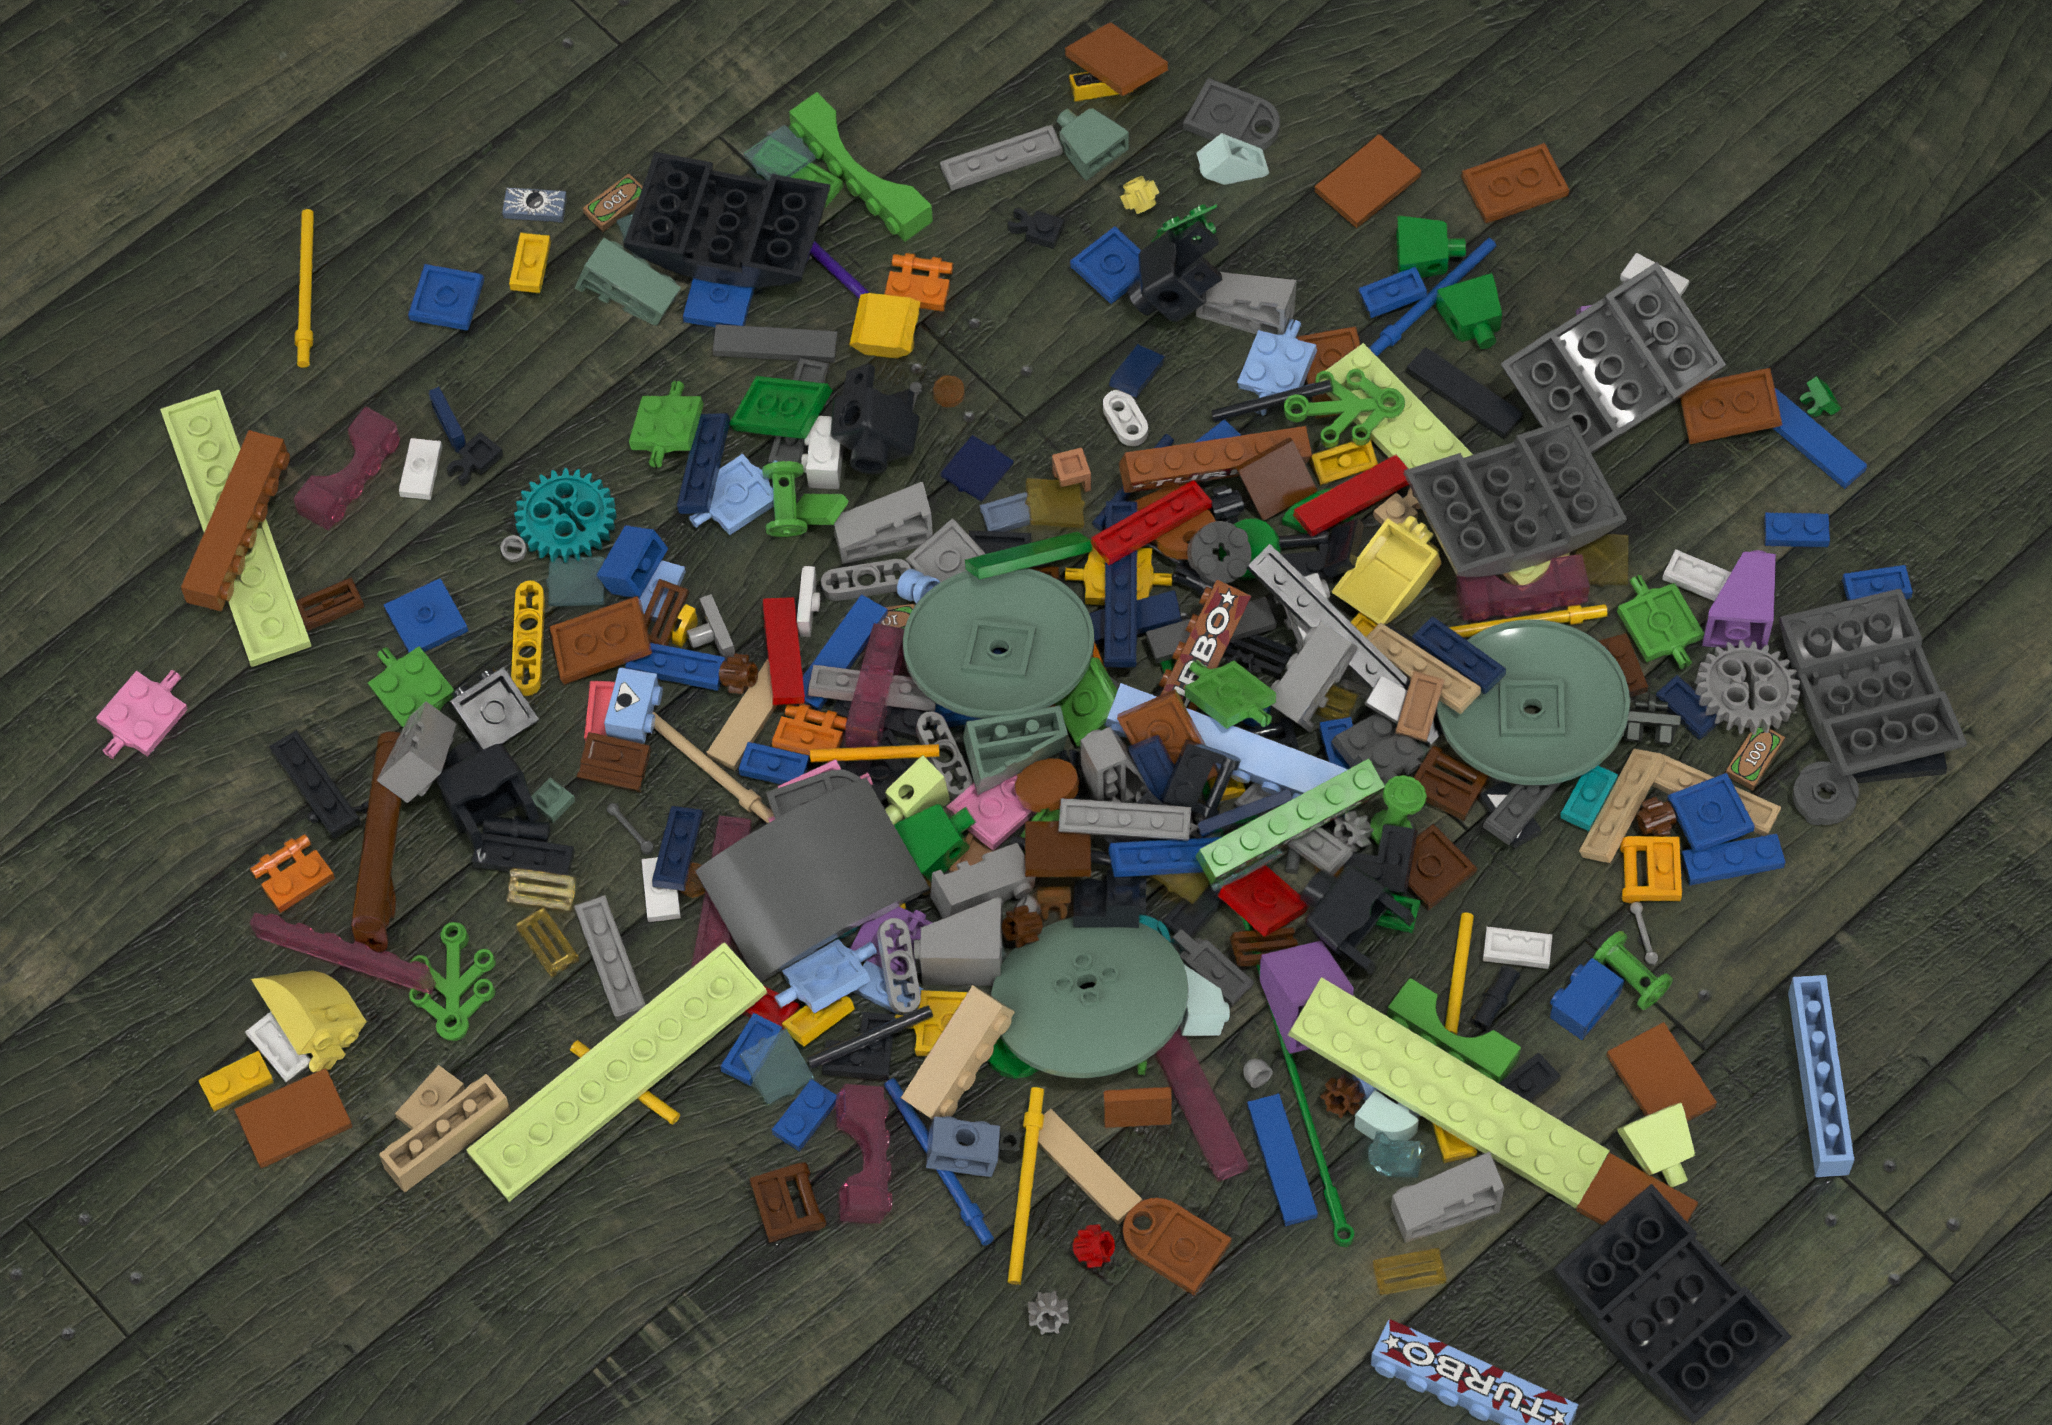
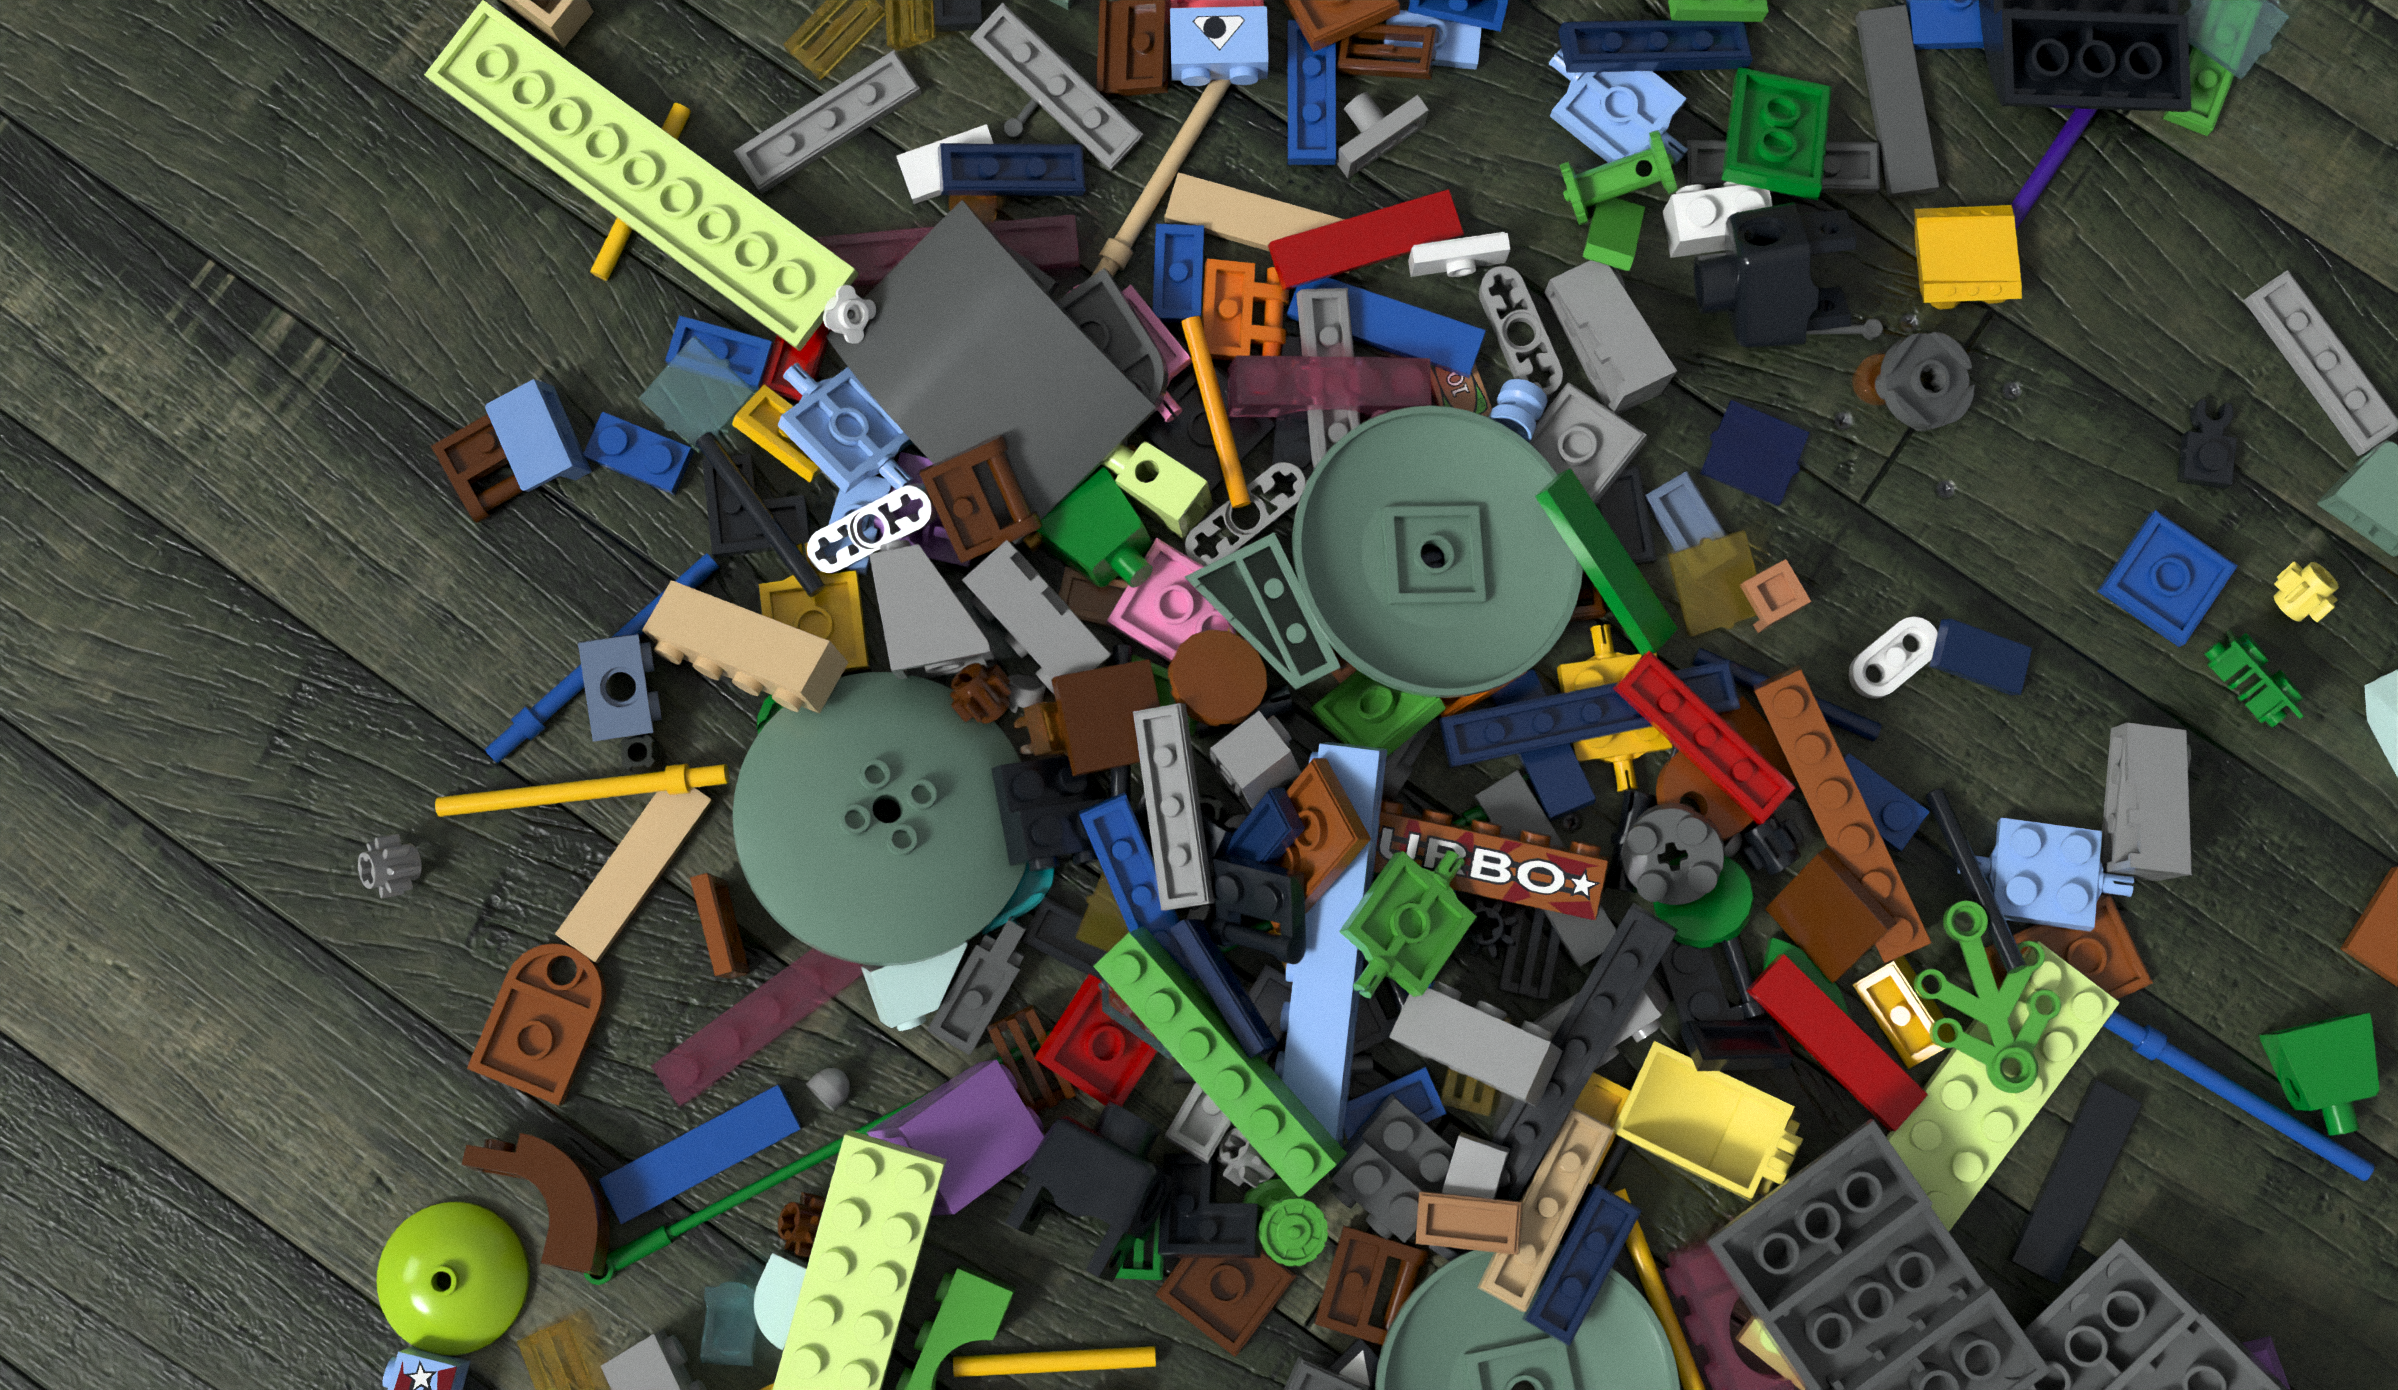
camera: 75 degrees right, 20 degrees up
yellow tile [672,604,698,648] -> none
reddish brown gear [719,654,758,694] -> none
bright green arch [789,92,933,242] -> none
clear pink arch [836,1084,892,1224] -> none
orange plate [884,253,954,312] -> none
red gear [1073,1224,1115,1268] -> none
black piece [1127,221,1222,322] -> none
blue plate [1359,267,1428,318] -> none
tan plate [1373,488,1421,525] -> none
green torso [1436,273,1502,349] -> none
none -> lime dish [377,1202,530,1355]
none -> reddish brown arch [461,1133,610,1276]
none -> medium blue panel [485,379,592,492]
none -> white plate [823,285,876,344]
none -> reddish brown plate [919,434,1043,563]
none -> light grey tile [970,3,1143,172]
none -> dark grey plate [1875,332,1975,432]

